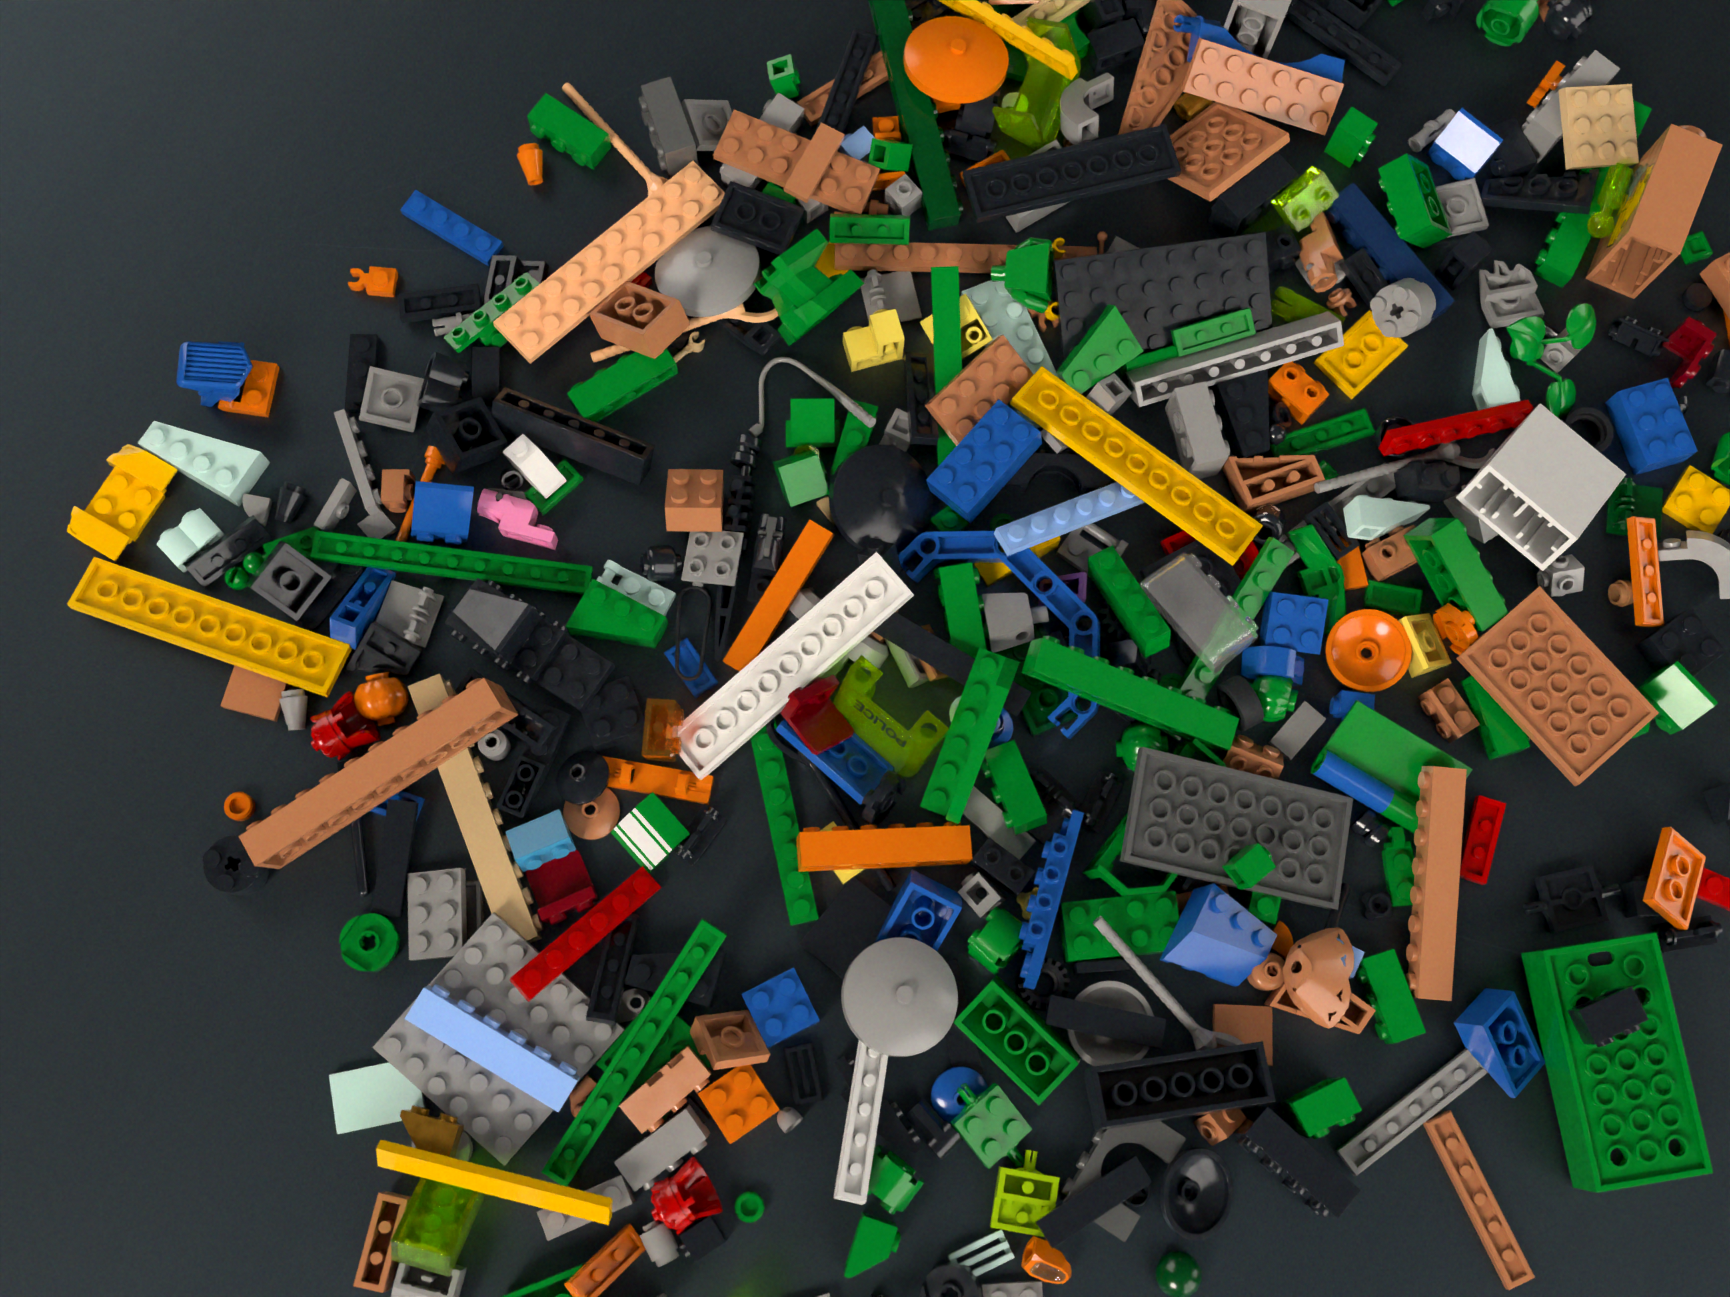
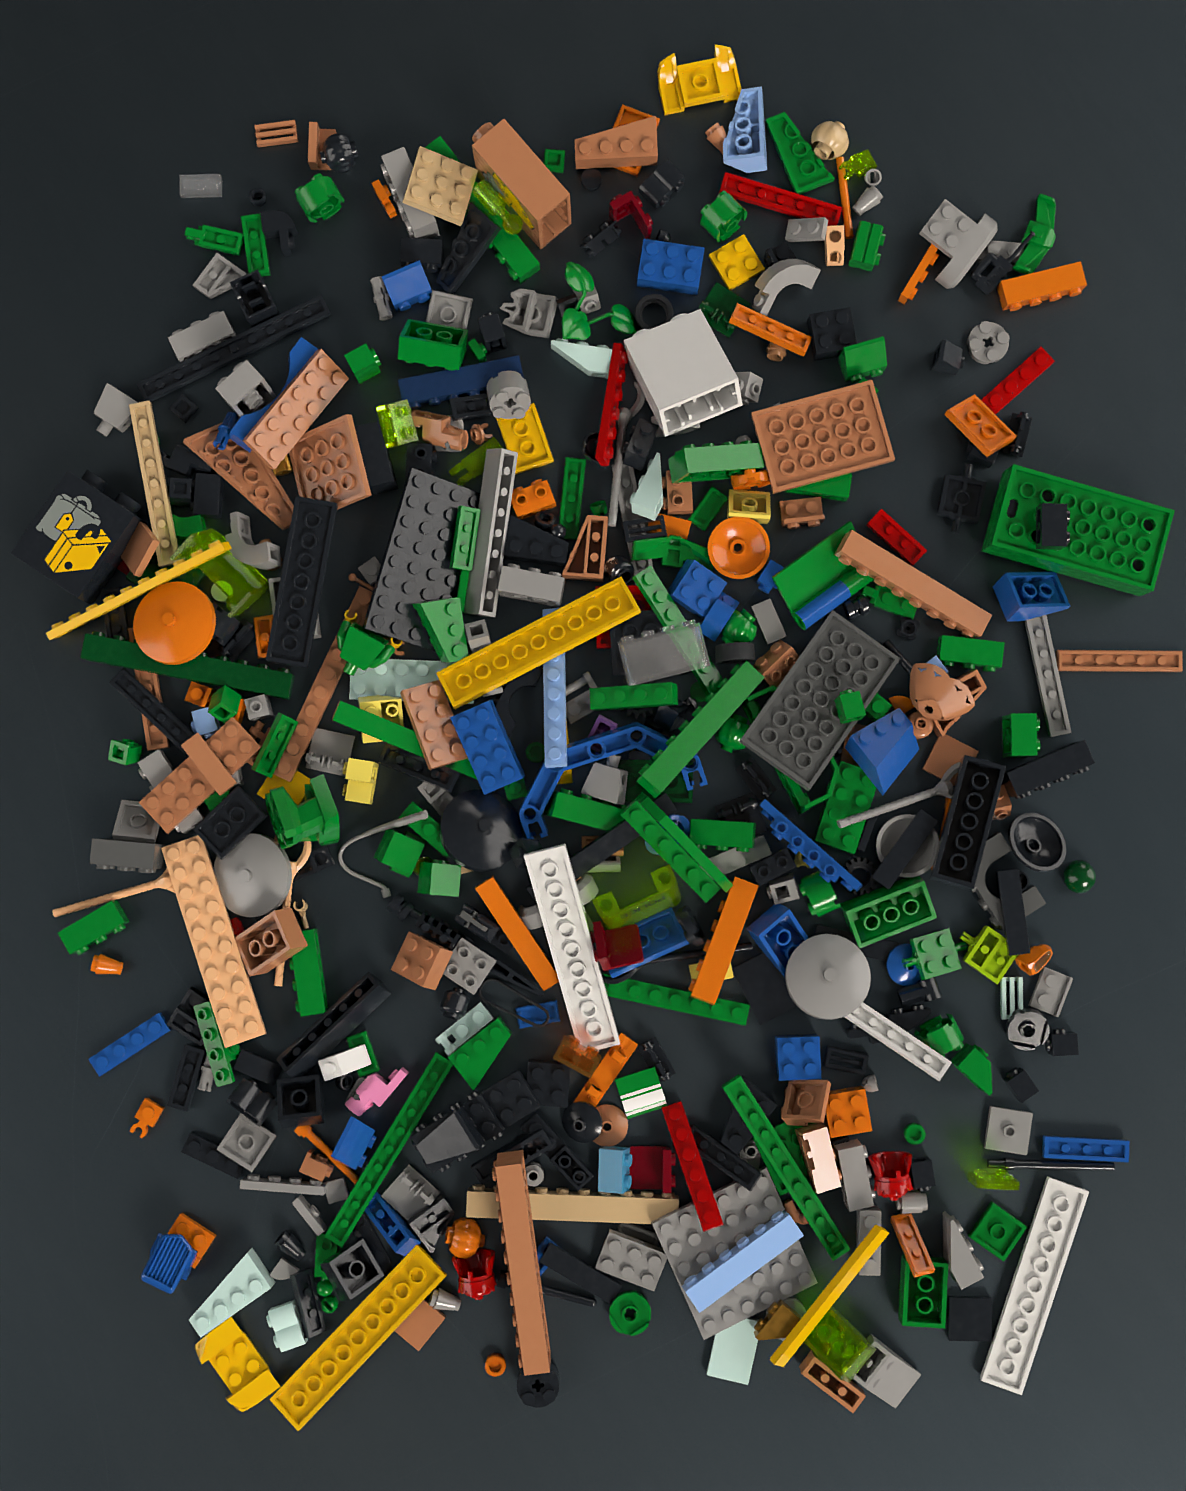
camera: 55 degrees left, 10 degrees up
none -> green plate [468,338,488,363]

